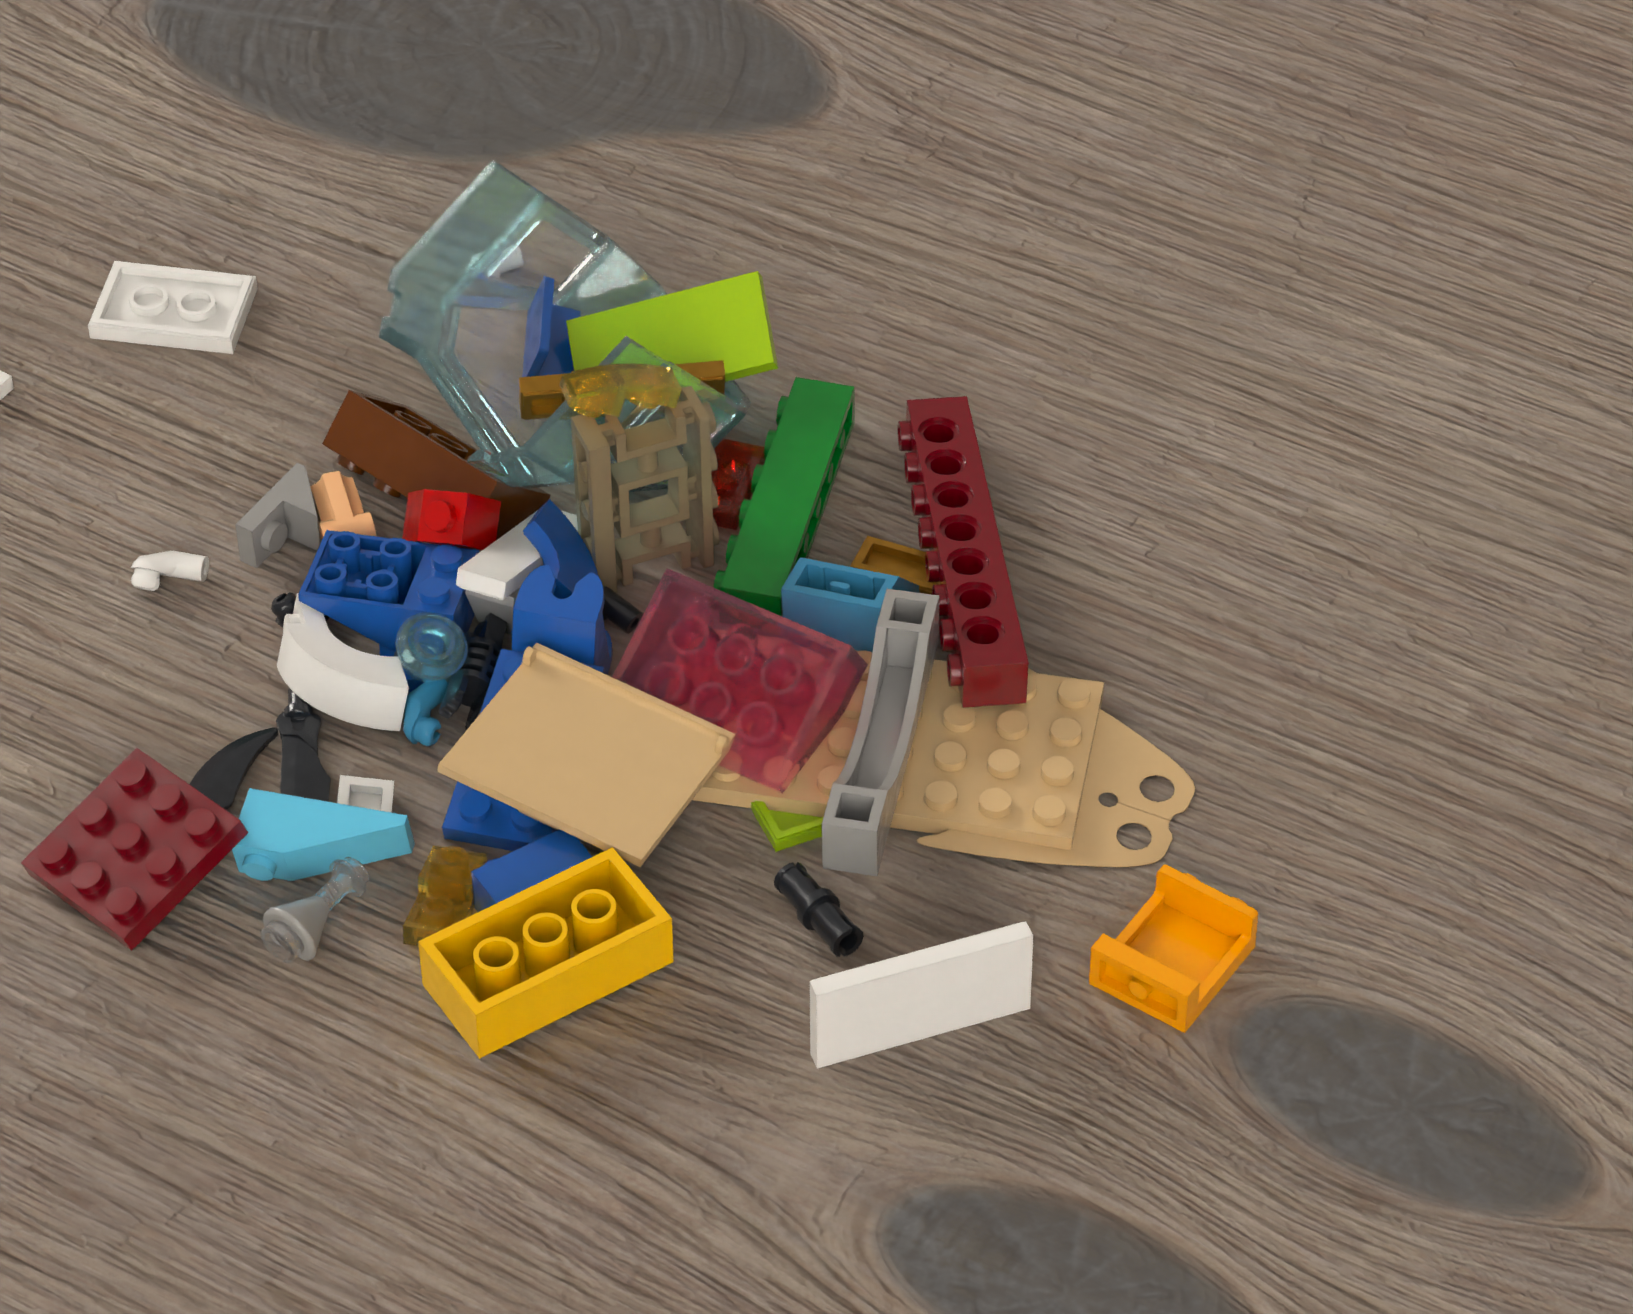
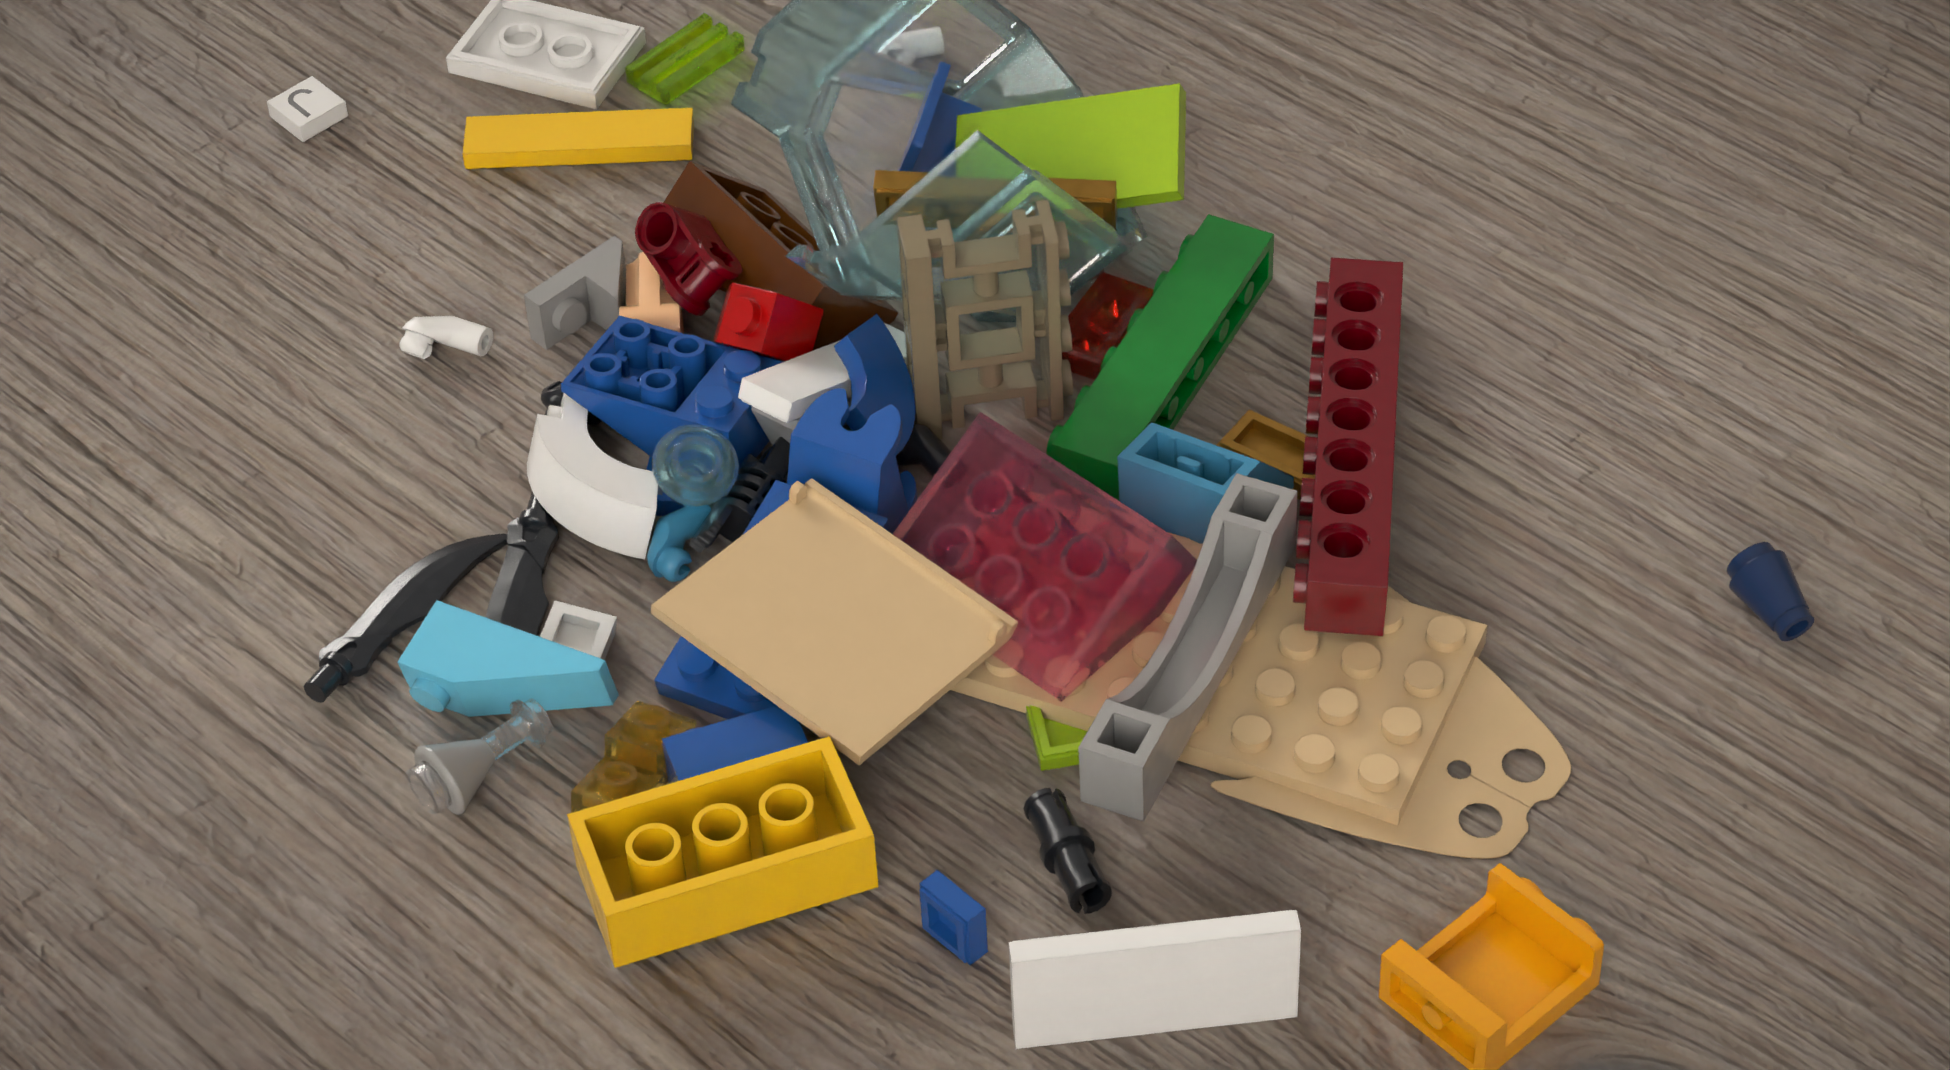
camera: 15 degrees right, 0 degrees up
dark red plate [21,748,248,951] -> none
clear yellow slope [559,363,682,418] -> none
none -> yellow tile [462,108,694,169]
none -> clear neon green tile [625,13,745,105]
none -> dark red piece [635,202,743,316]
none -> blue tile [919,870,988,965]
none -> dark blue cone [1727,542,1814,641]

